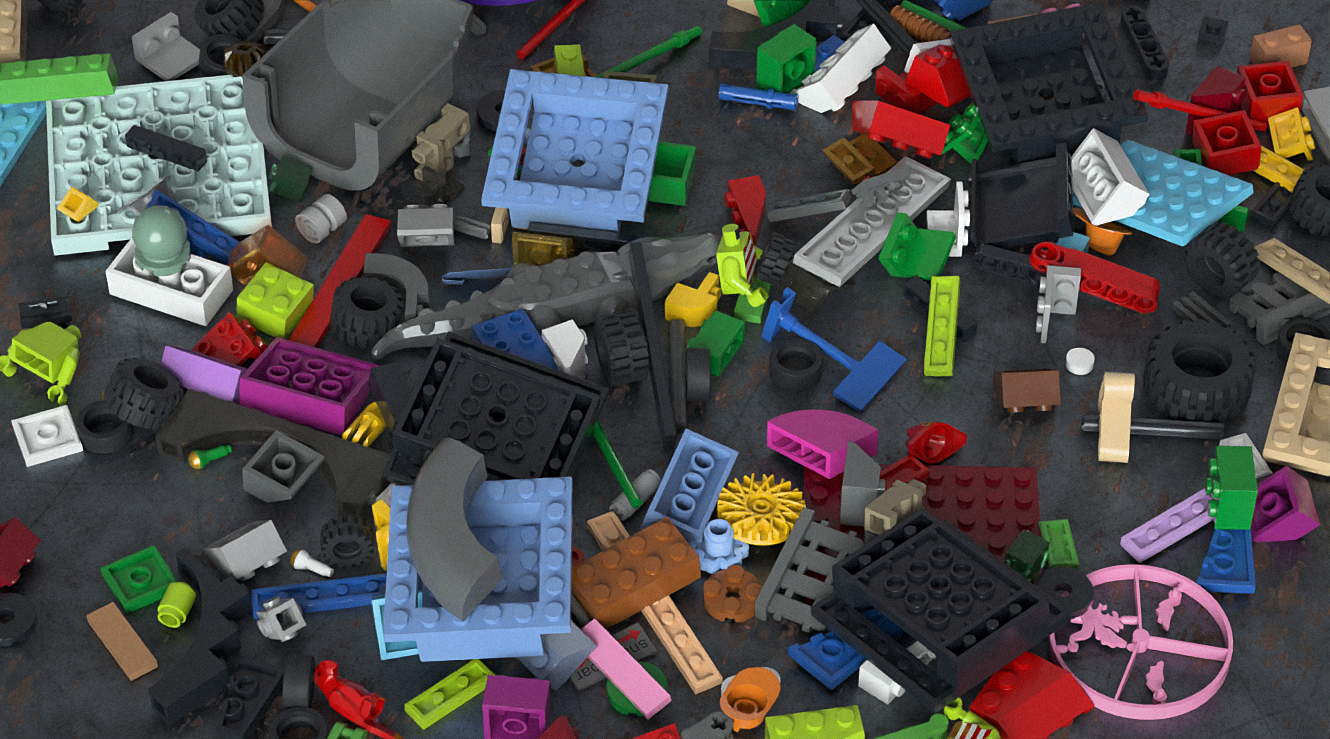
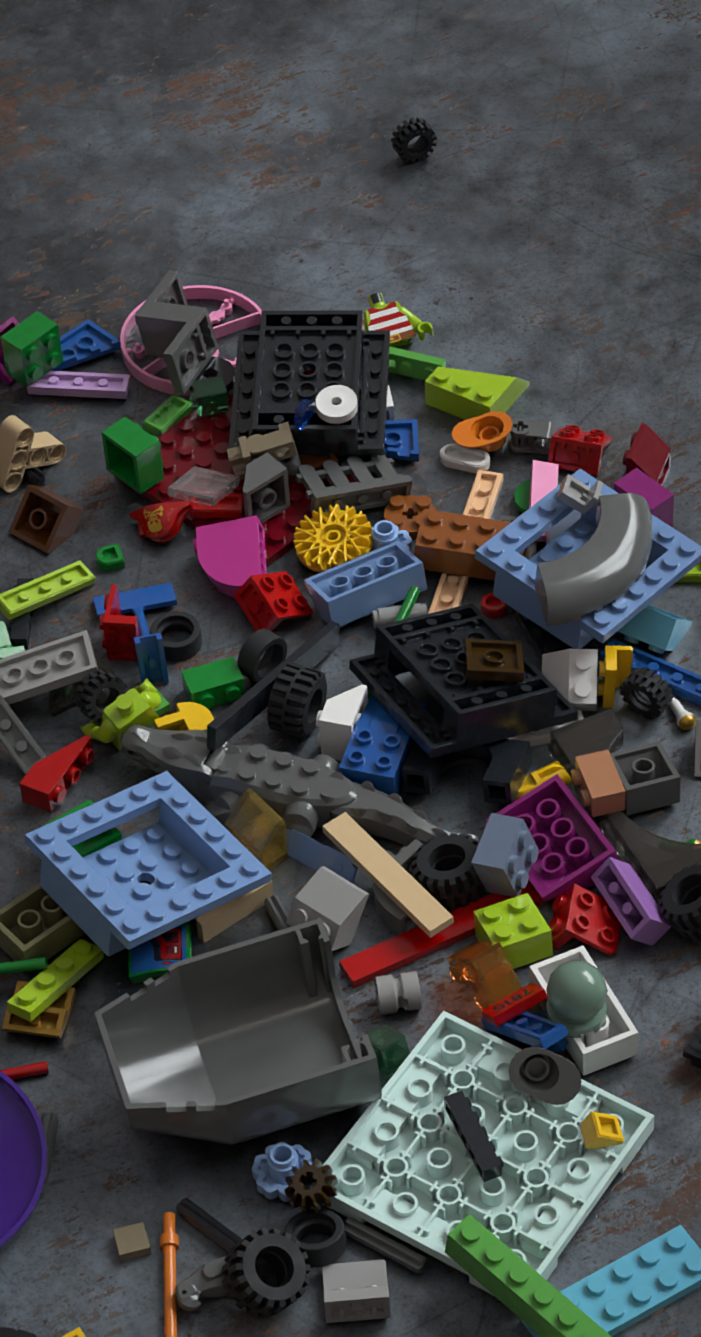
camera: 135 degrees left, 0 degrees up
none -> green tile [95,543,125,571]
none -> red bracket [99,585,139,662]
none -> green piece [101,417,164,494]
none -> dark grey bracket [135,270,219,395]
none -> clear tile [168,466,240,506]
none -> red bracket [233,571,313,632]
none -> clear blue tile [293,398,316,431]
none -> white piece [316,385,358,424]
none -> tan tile [323,812,454,938]
none -> dark brown plate [464,639,524,683]
none -> sand blue brick [471,813,539,897]
none -> red tile [481,983,548,1027]
none -> light grey bracket [557,474,603,515]
none -> nougat brick [571,750,626,817]

